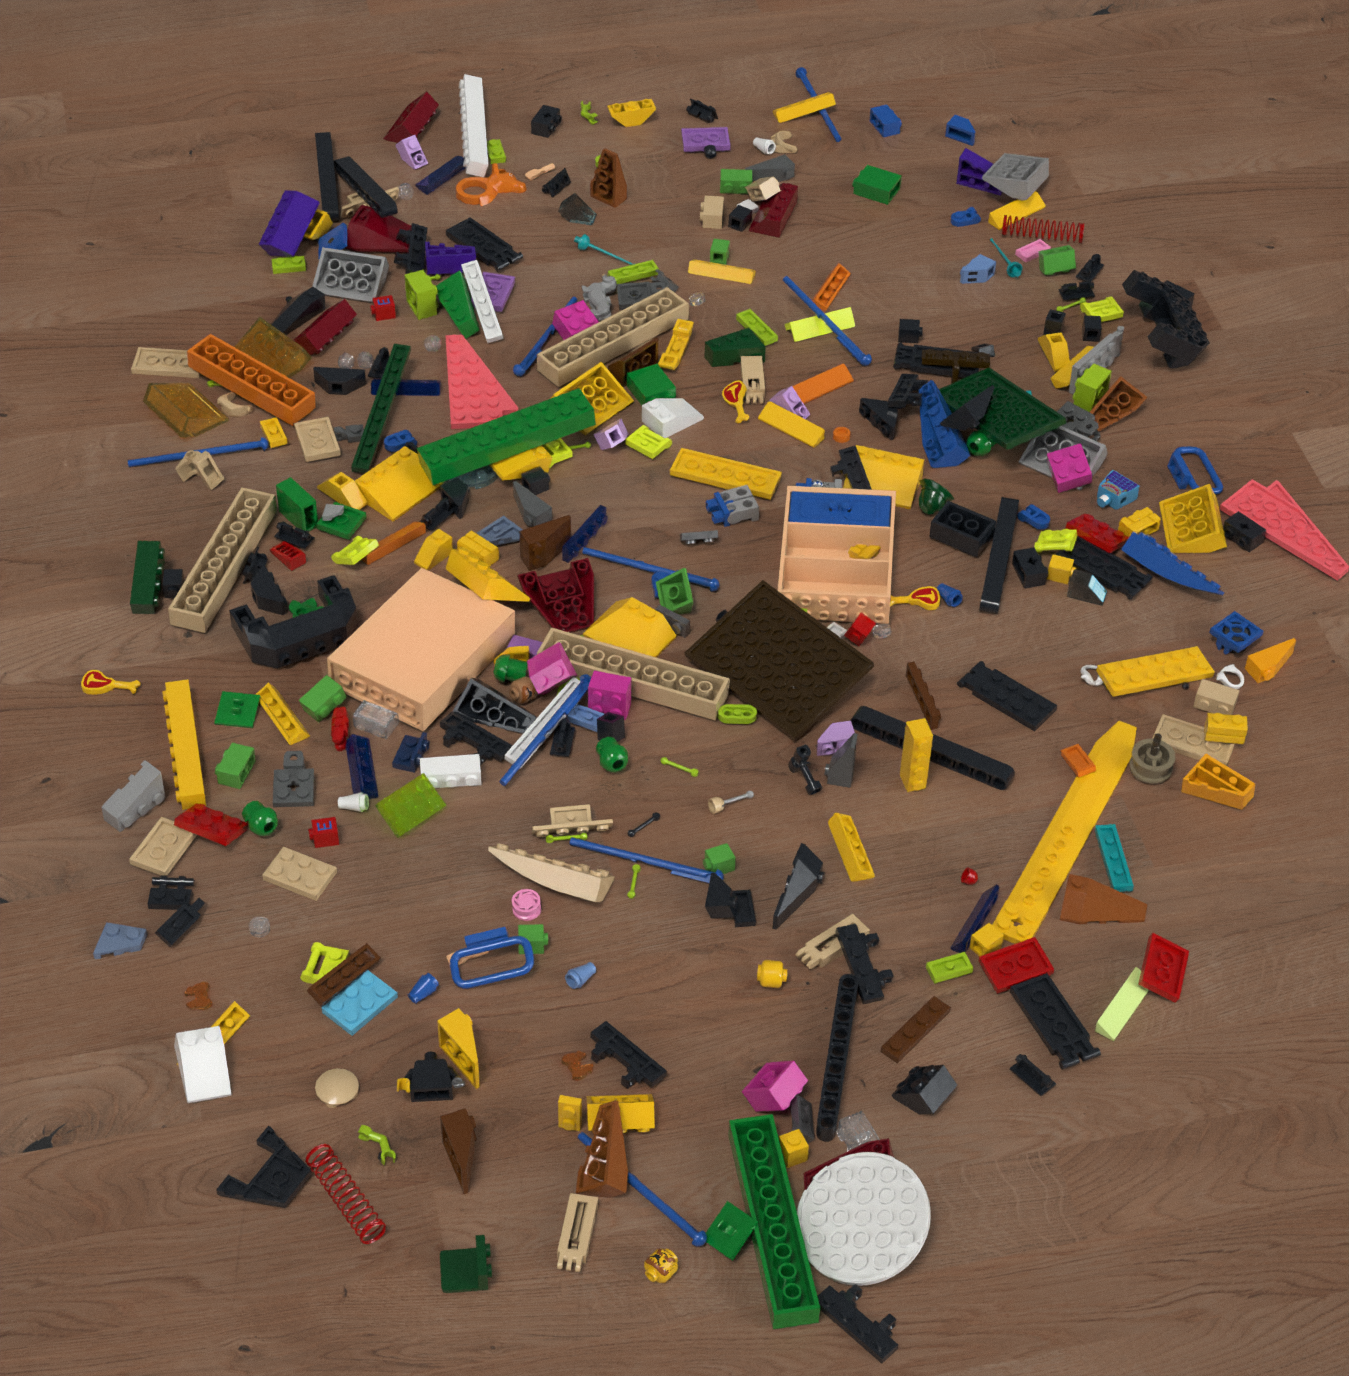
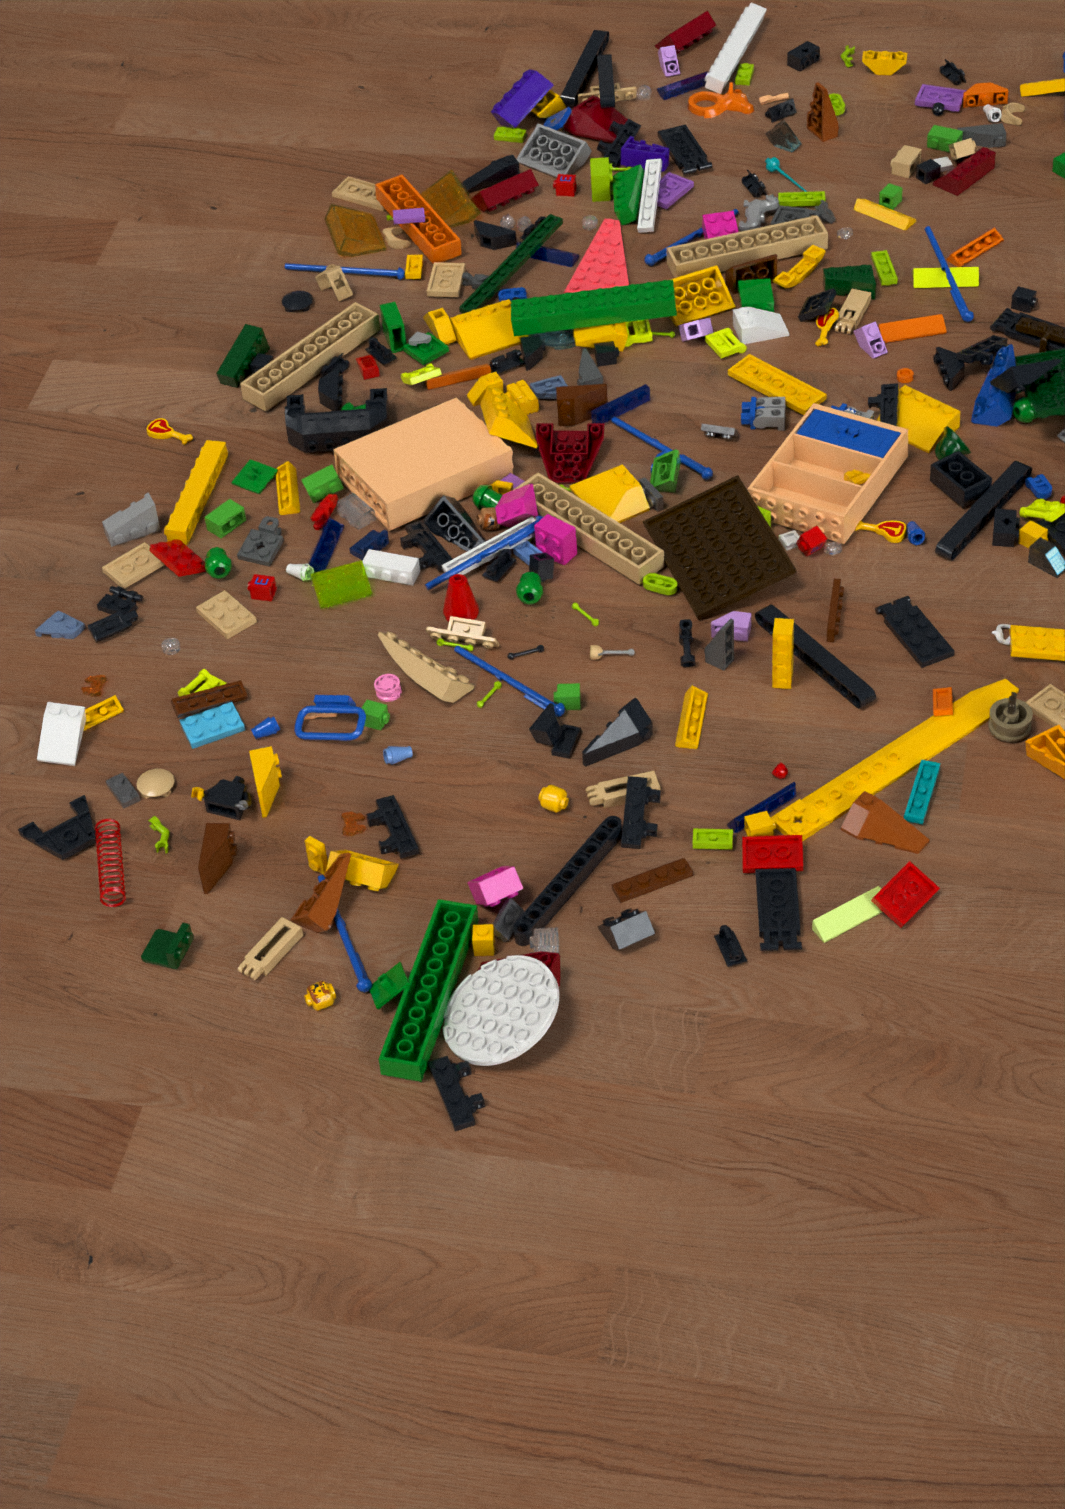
camera: 30 degrees right, 0 degrees up
yellow slope [758,401,825,448] -> none
none -> flat silver plate [106,773,141,809]
none -> black dish [282,290,313,312]
none -> medium lavender tile [393,208,425,224]
none -> red cone [443,574,479,622]
none -> black hinge [742,170,767,198]
none -> black plate [798,288,837,322]
none -> orange slope [963,82,1009,108]

